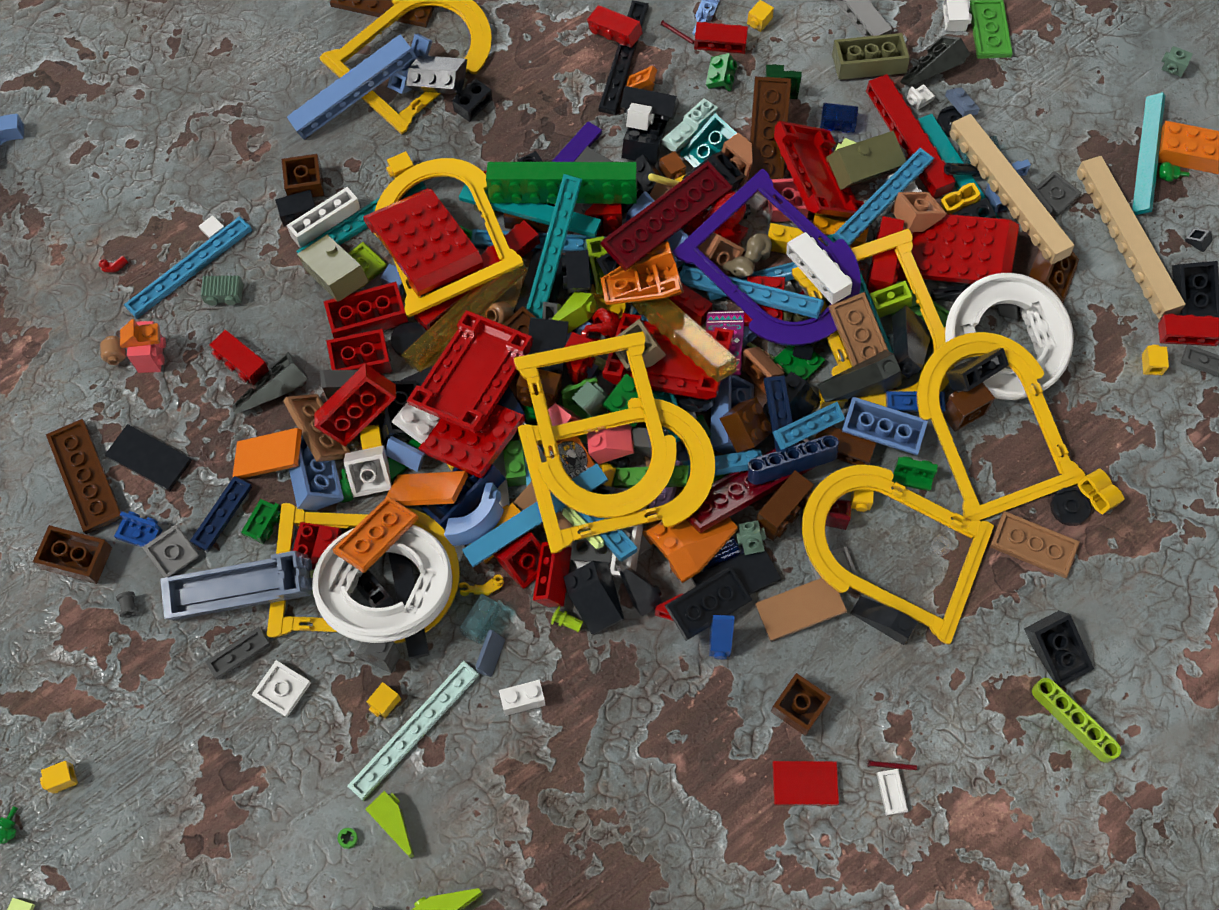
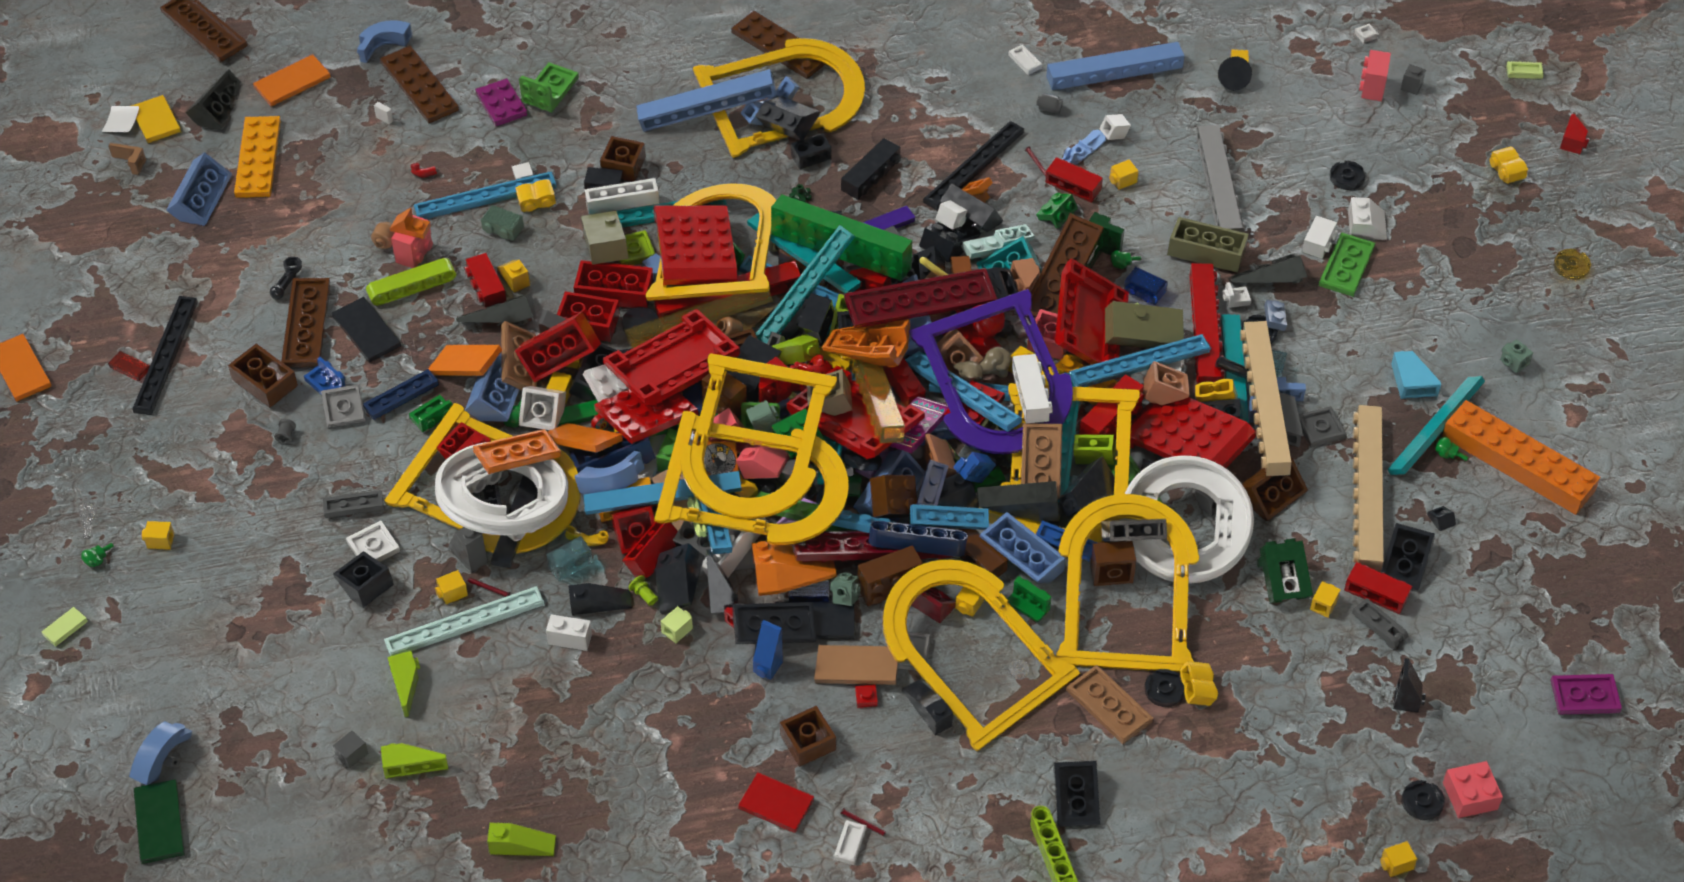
camera: 25 degrees right, 15 degrees down
sand blue brick [160,551,313,620] -> none
bright green bush [337,828,358,849] -> none
medium blue tile [385,436,425,472] -> none
yellow brick [386,151,414,179] -> none
sand blue slope [475,630,505,677] -> none
red brick [587,5,643,48] -> none
none -> black piece [269,256,302,300]
none -> black slope [333,551,394,608]
none -> lime beam [366,258,456,306]
none -> white tile [374,102,393,125]
none -> reddish brown plate [380,45,459,124]
none -> dark red piece [468,577,510,597]
none -> magenta plate [475,78,528,127]
none -> yellow slope [497,260,530,293]
none -> yellow brick [515,179,556,212]
none -> bright green bracket [519,62,579,113]
none -> black slope [568,583,632,615]
none -> tile [591,414,609,430]
none -> yellowish green brick [661,606,693,643]
none -> dark green plant [789,184,812,203]
none -> black brick [841,138,901,200]
none -> red plate [855,685,878,708]
none -> blue piece [953,452,996,483]
none -> green piece [1110,250,1141,269]
none -> dark green brick [1256,538,1313,604]
none -> medium azure slope [1391,351,1441,399]

